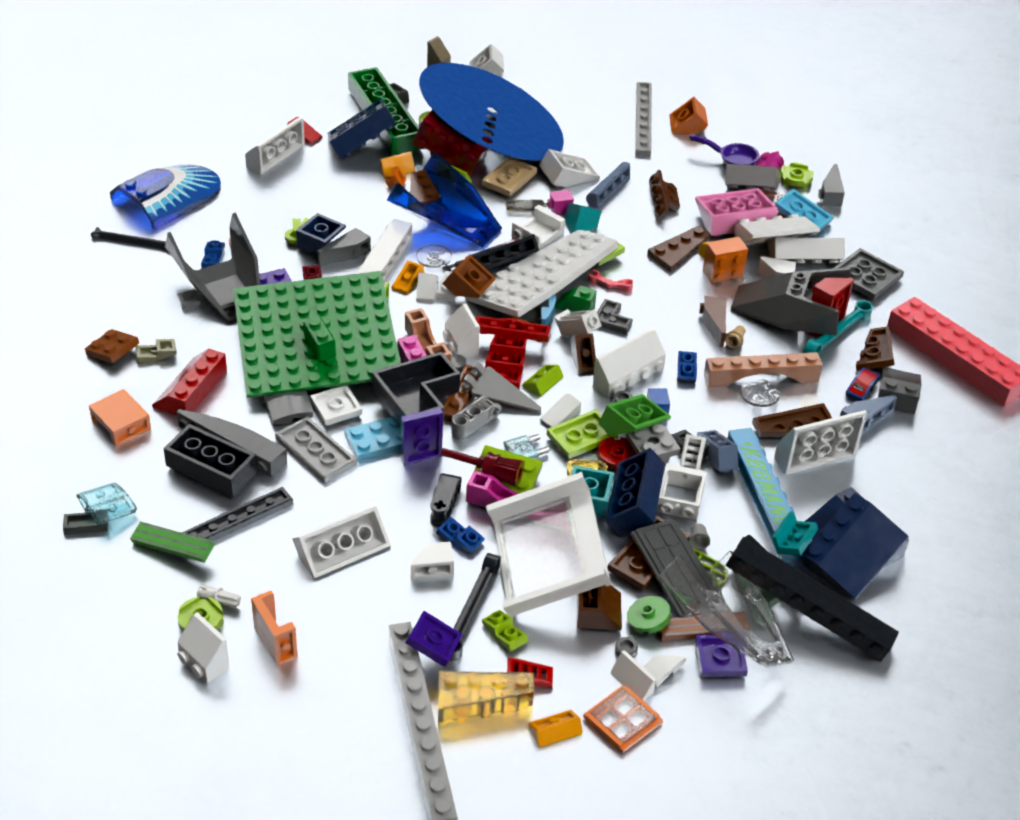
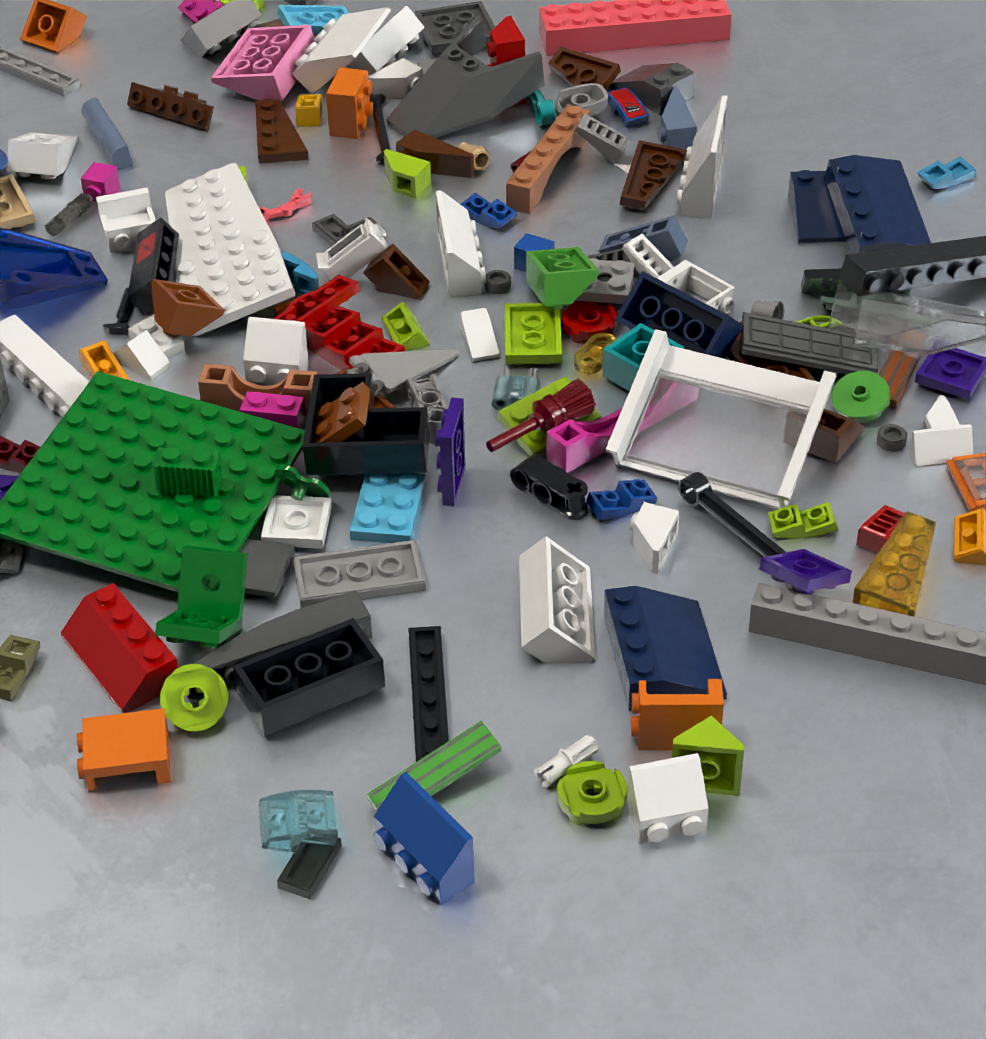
camera: 55 degrees left, 0 degrees up
clear dish [416,245,452,268] -> none
green slope [555,286,597,312] -> none
teal slope [565,203,602,234] -> none
dark purple piece [689,134,760,169] -> none
dark azure brick [727,427,802,562] -> none
clear dish [741,379,780,407] -> none
teal bracket [772,511,818,556] -> none
none -> green bracket [155,545,248,648]
none -> lime plate [160,664,228,732]
none -> green piece [275,465,330,501]
none -> dark orange plate [314,382,370,443]
none -> black piece [370,94,391,164]
none -> blue slope [373,772,475,905]
none -> lime slope [384,149,431,199]
none -> light grey piece [555,83,608,117]
none -> light grey slope [575,113,629,162]
none -> dark blue slope [604,586,727,711]
none -> lime slope [672,716,744,796]
none -> dark azure slope [917,156,976,189]

